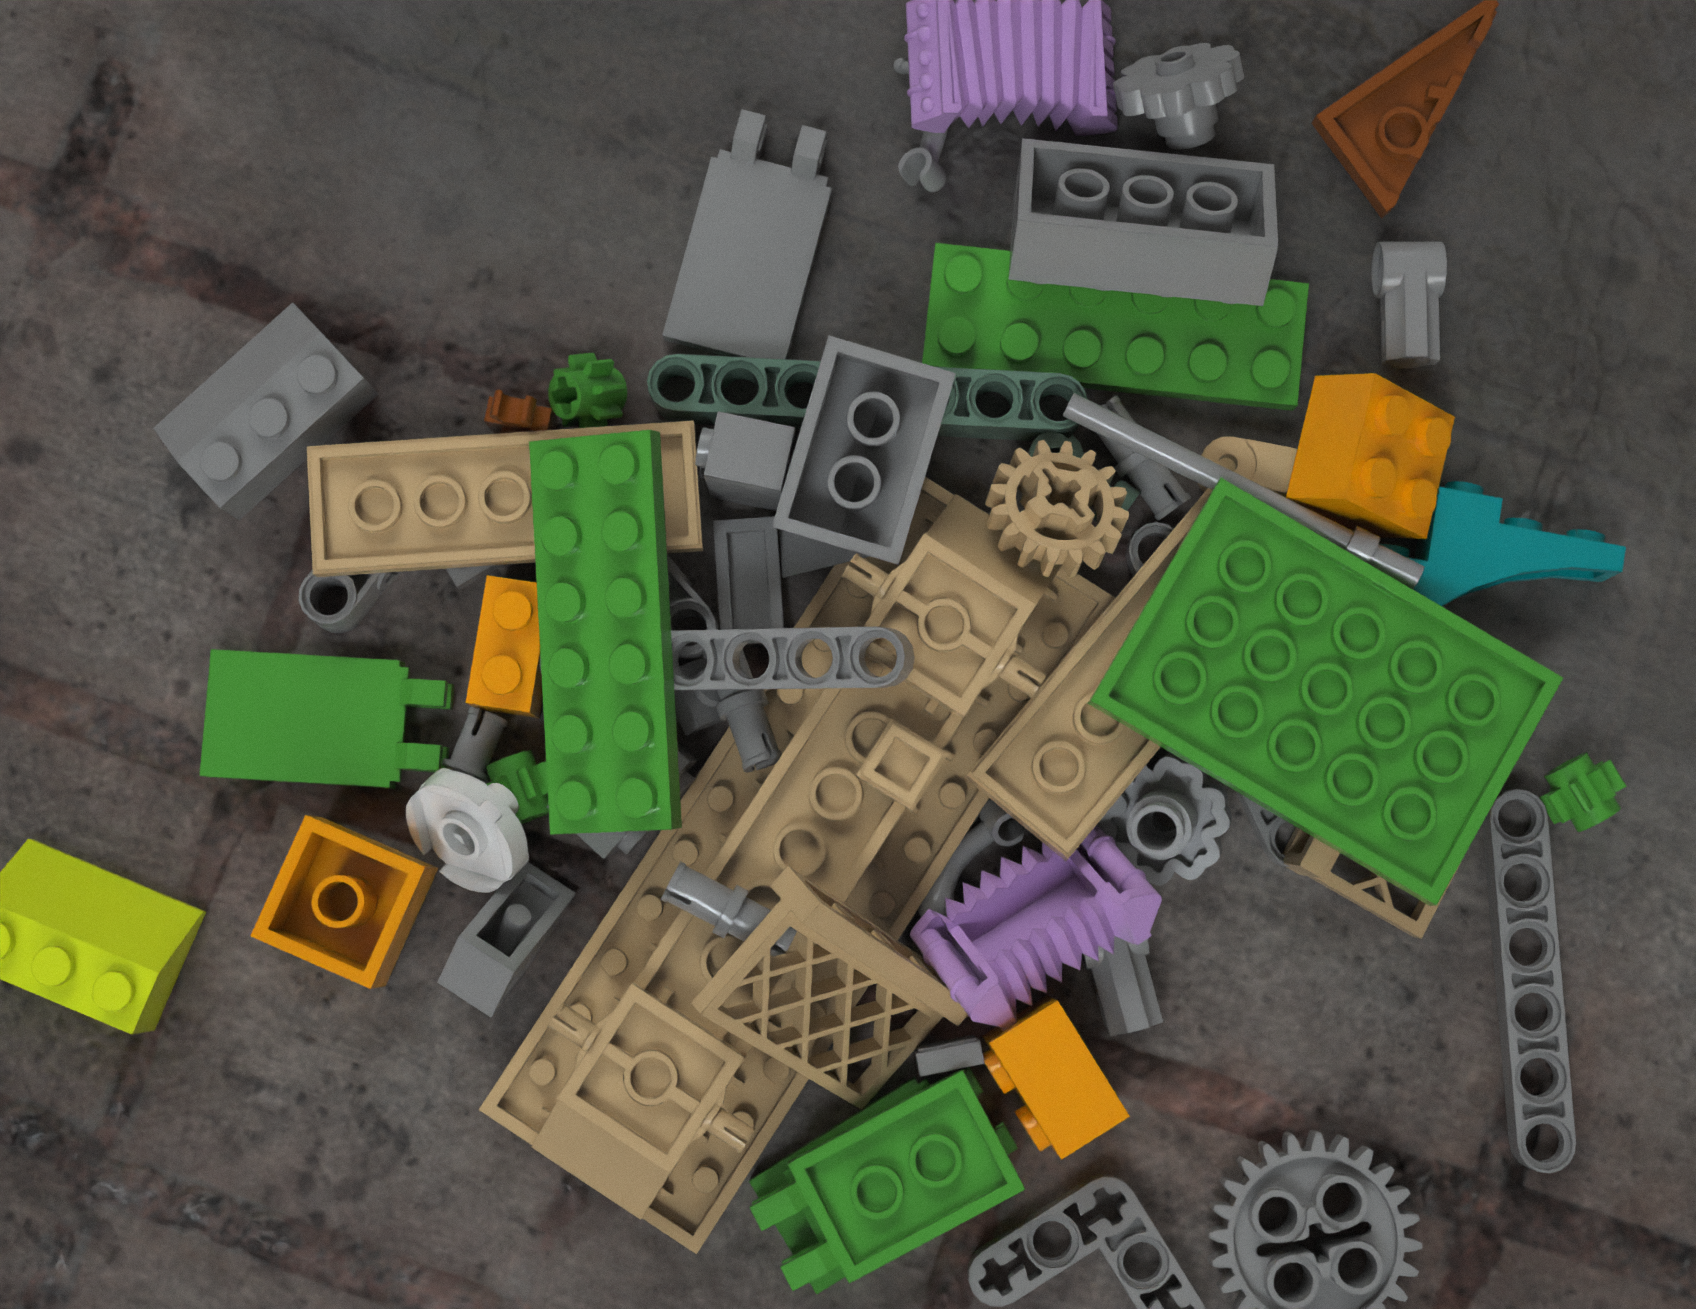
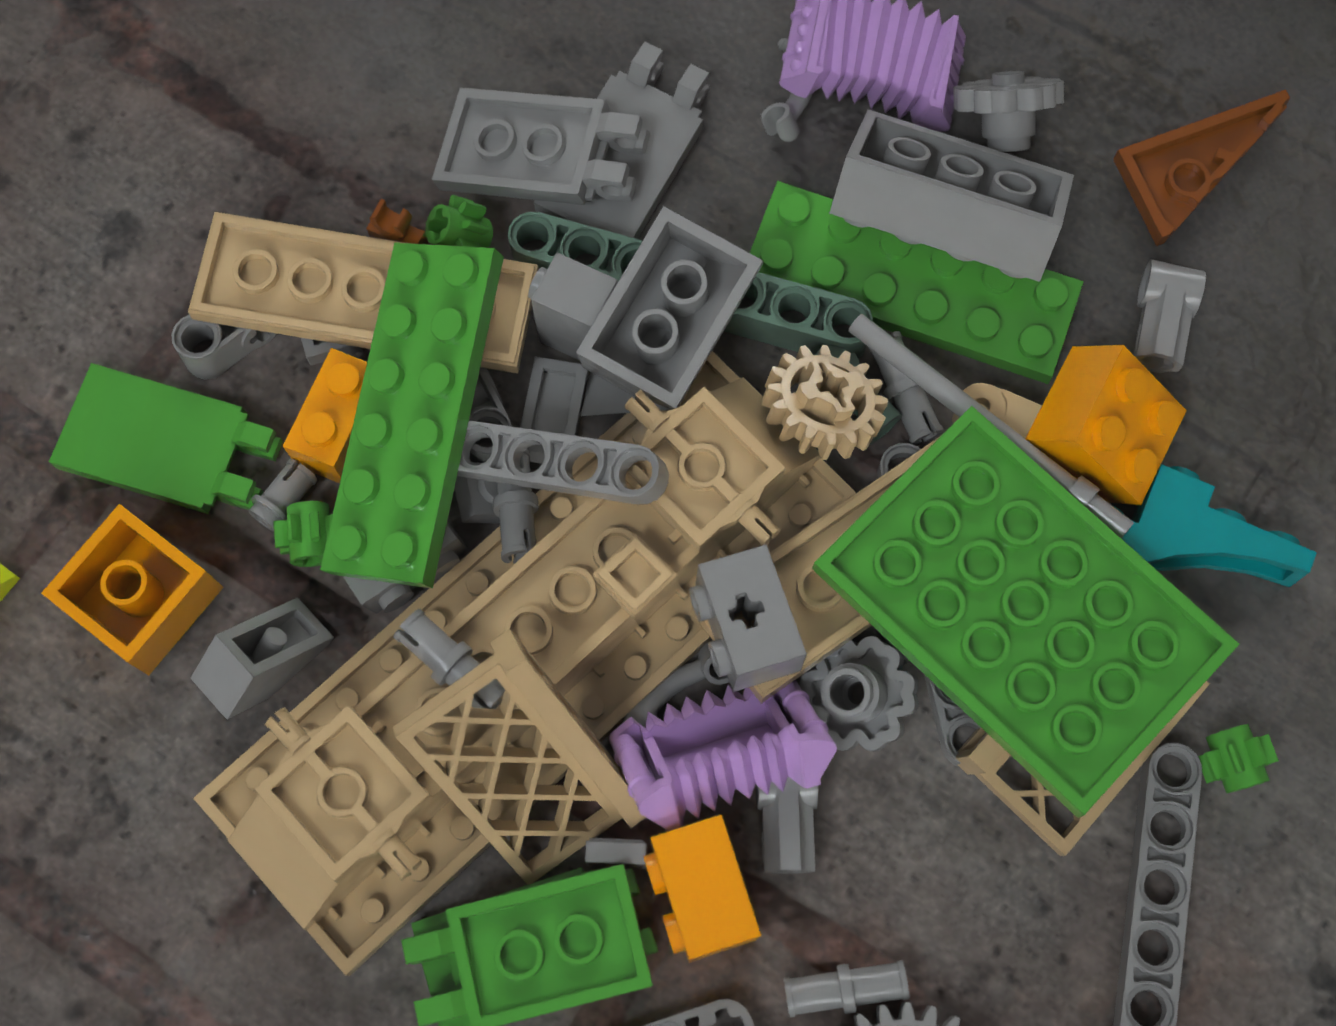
camera: 15 degrees right, 10 degrees down
light grey slope [153,302,378,521] -> none
white plate [406,768,529,893] -> none
none -> light grey tile [432,88,650,205]
none -> light grey brick [689,544,807,692]
none -> light grey pin [783,960,910,1017]

